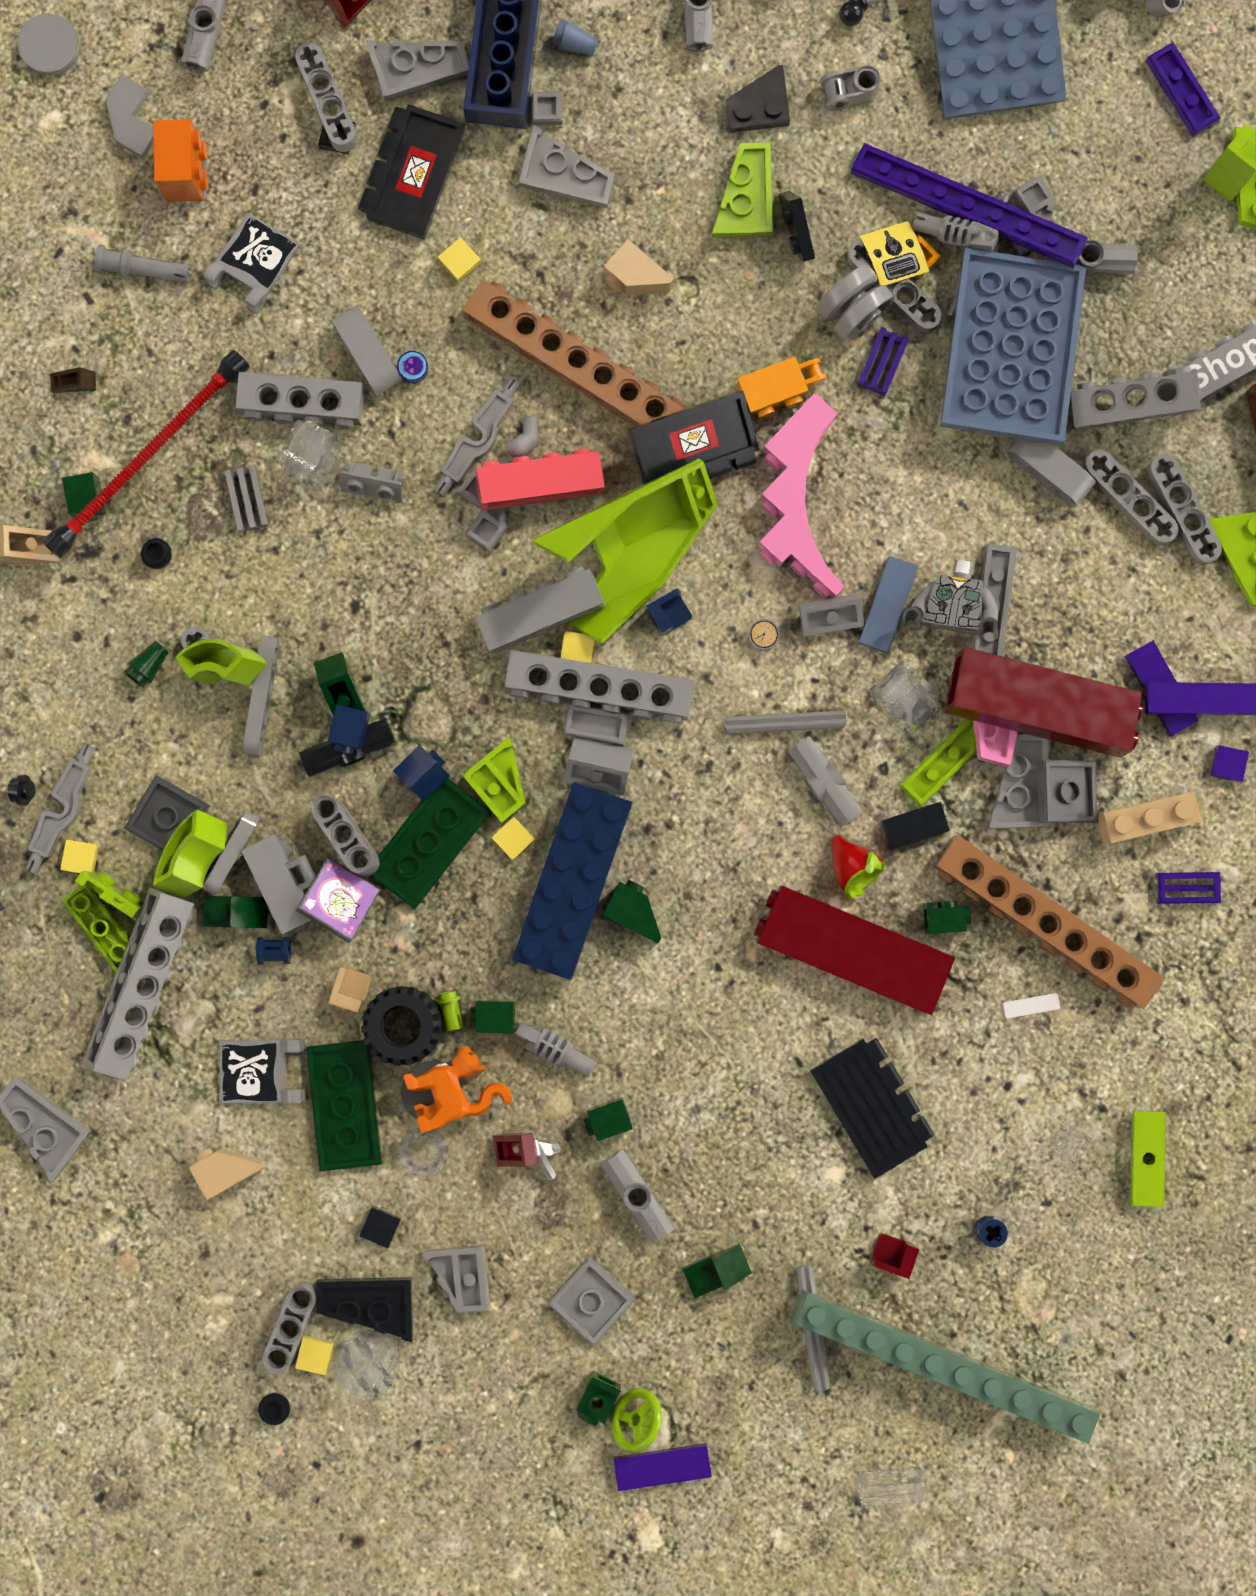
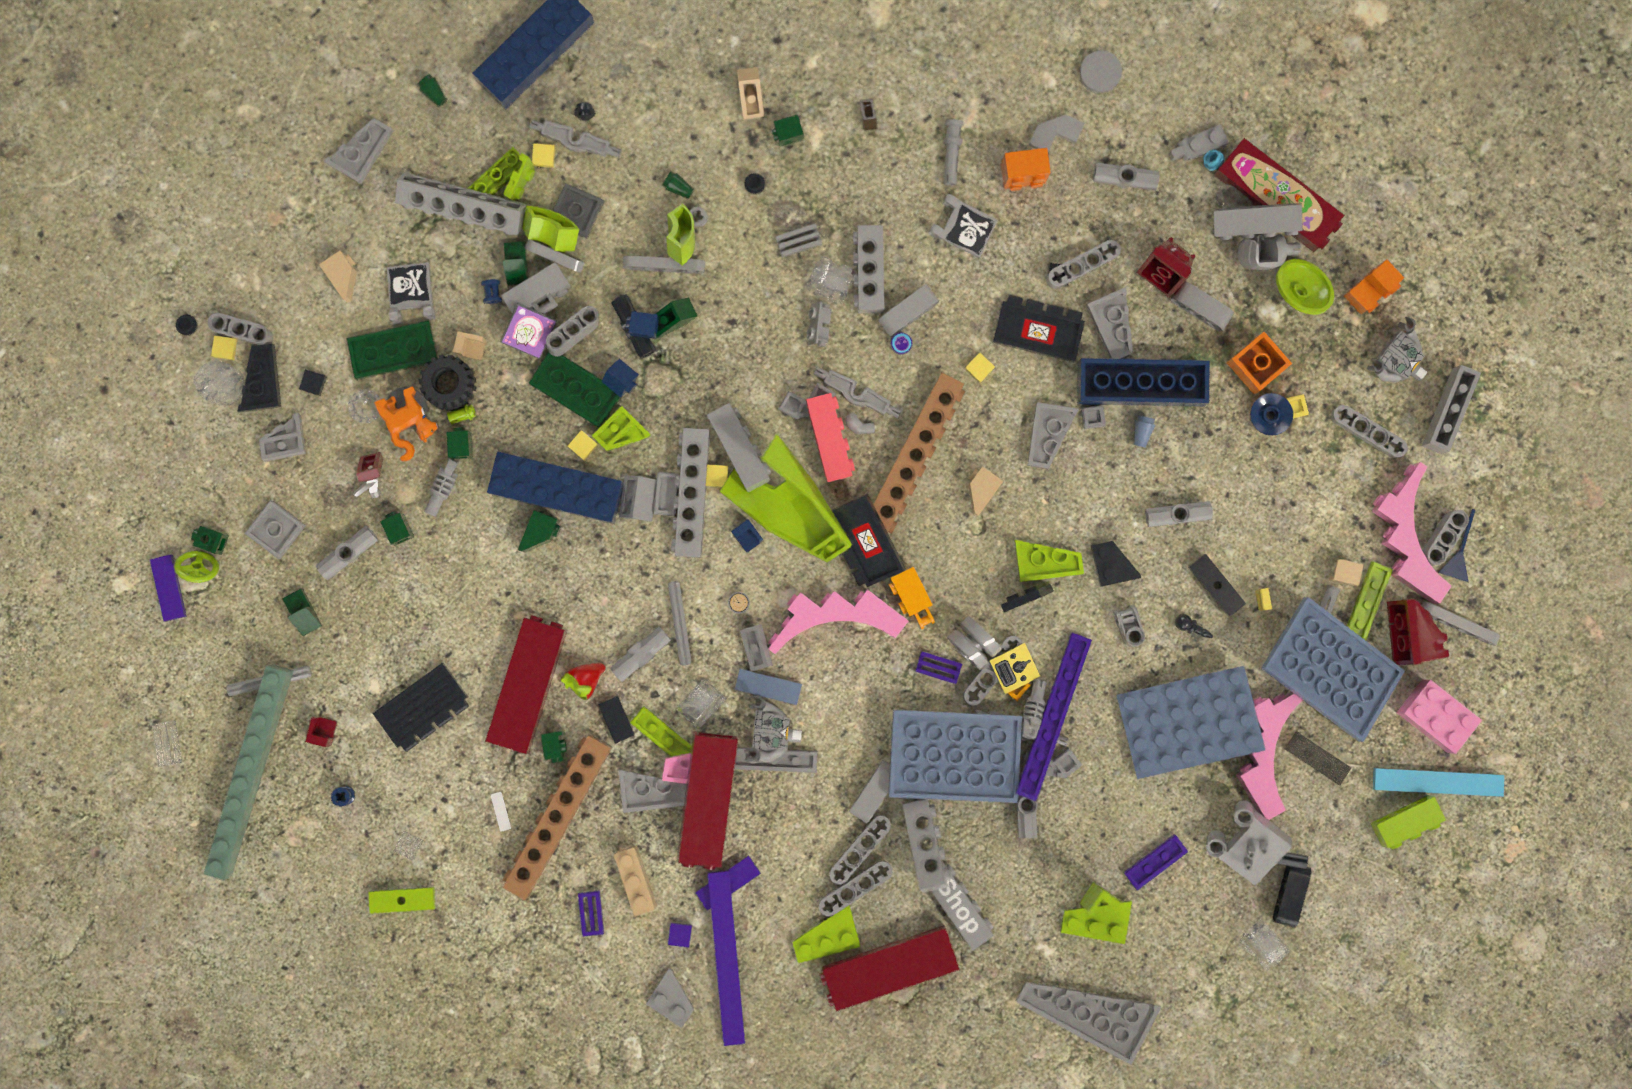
camera: 85 degrees right, 0 degrees up
red hose [42,350,250,559] -> none
dark grey tile [1037,760,1098,823] -> none

